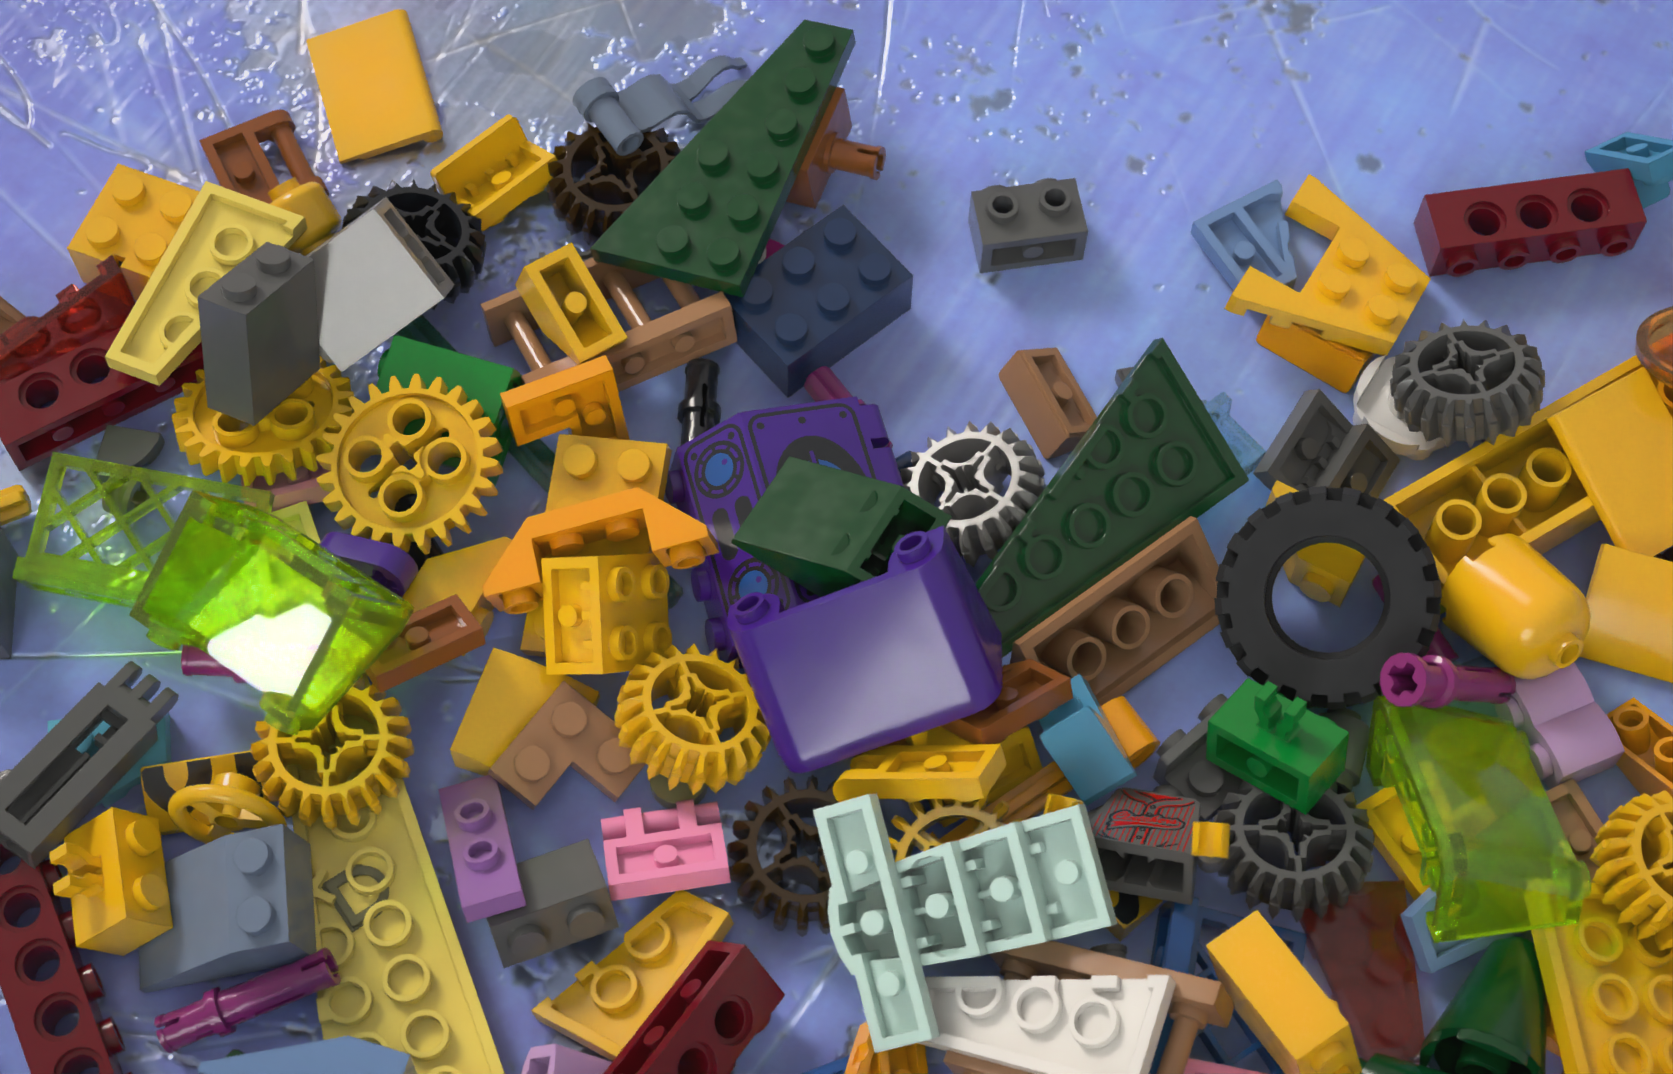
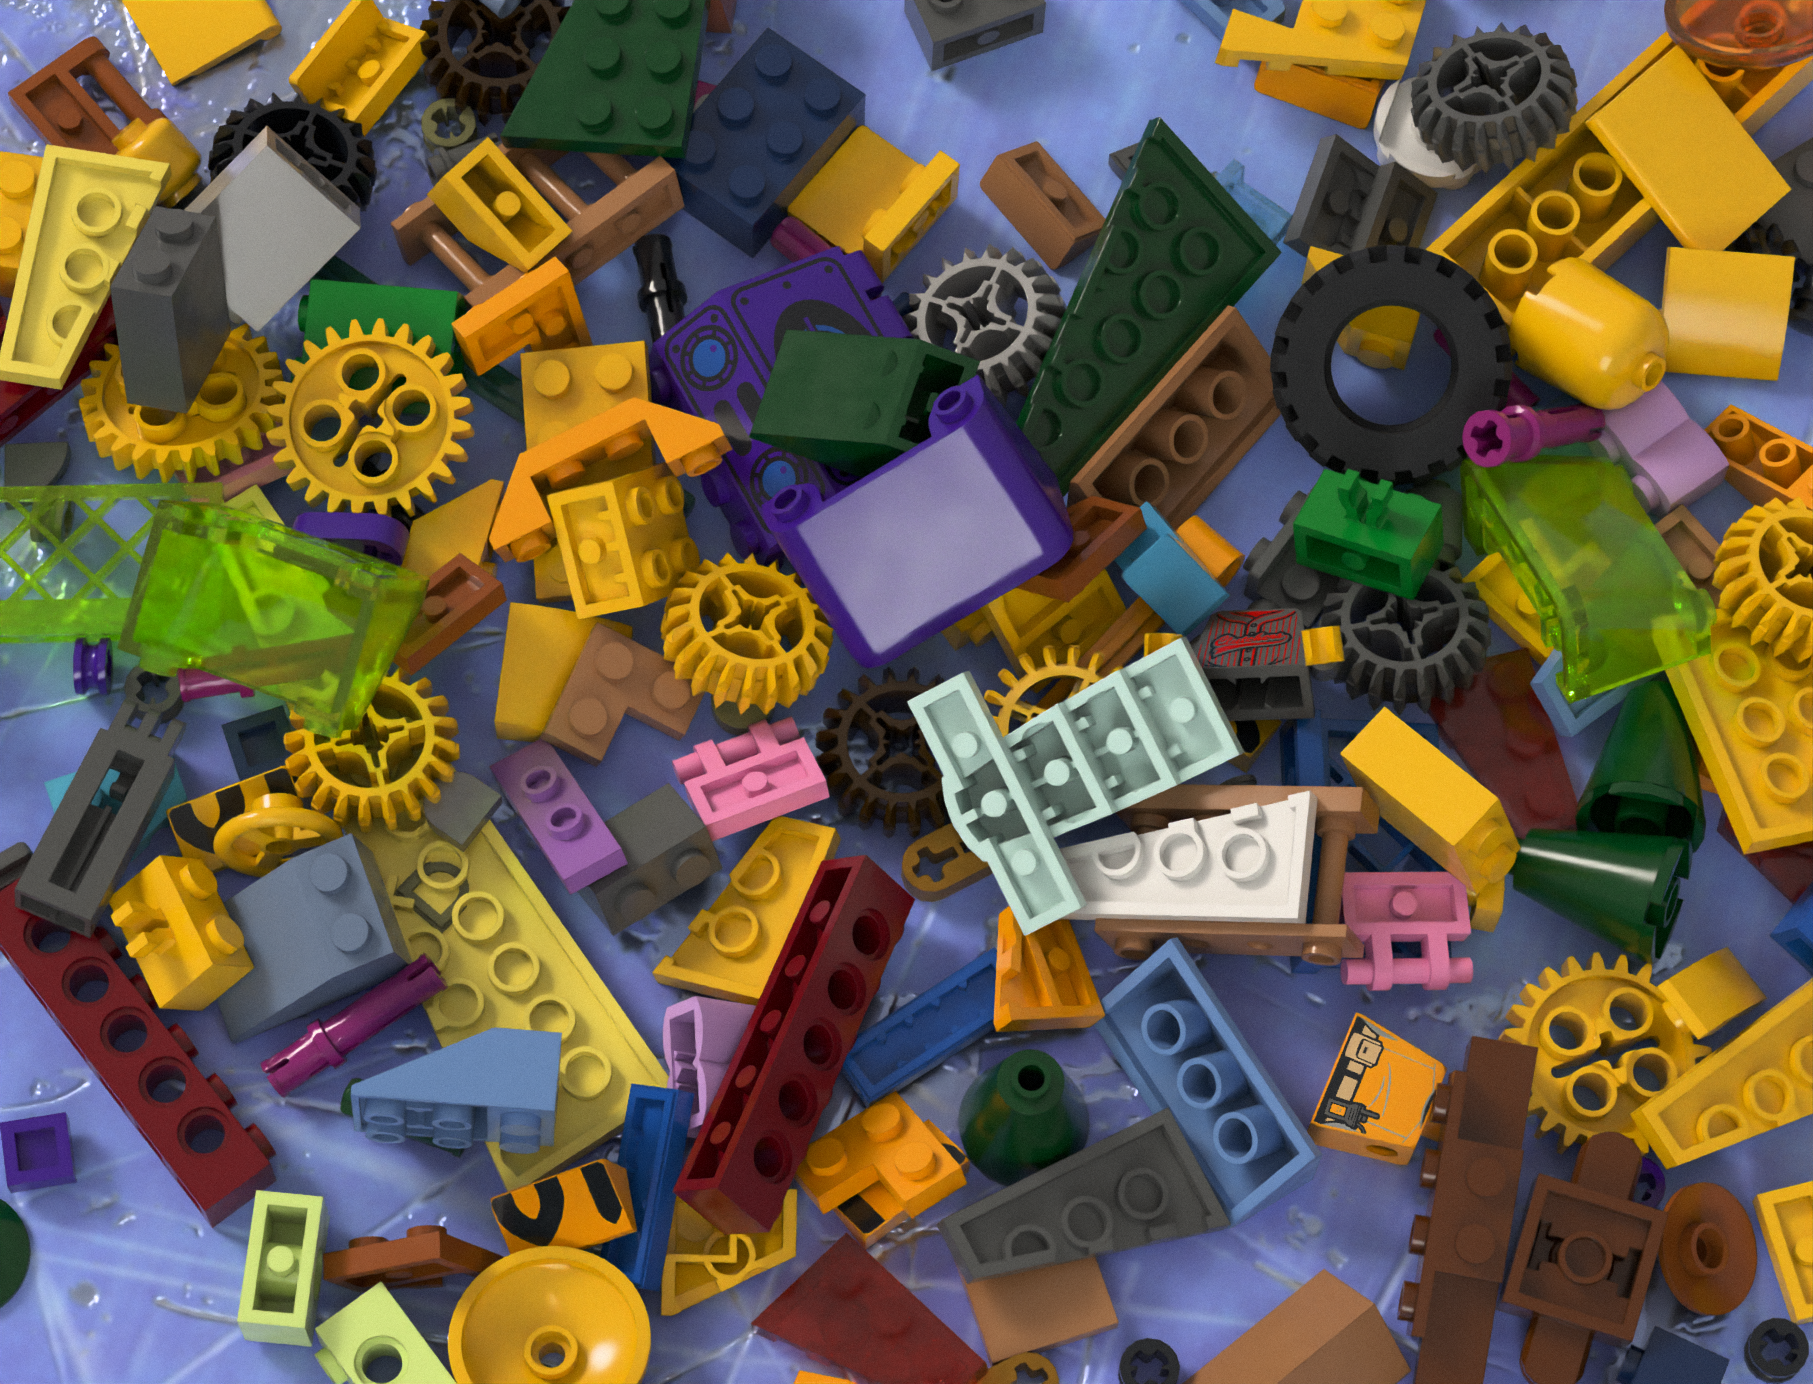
camera: 15 degrees left, 5 degrees up
yellow plate [833,744,1007,802] -> none
none -> dark purple bush [73,637,113,695]
none -> dark grey bush [124,660,184,724]
none -> dark blue plate [221,705,293,781]
none -> olive bush [421,98,477,156]
none -> flat silver tile [423,772,503,852]
none -> yellow bracket [788,125,960,283]
none -> pearl gold beam [901,822,993,902]

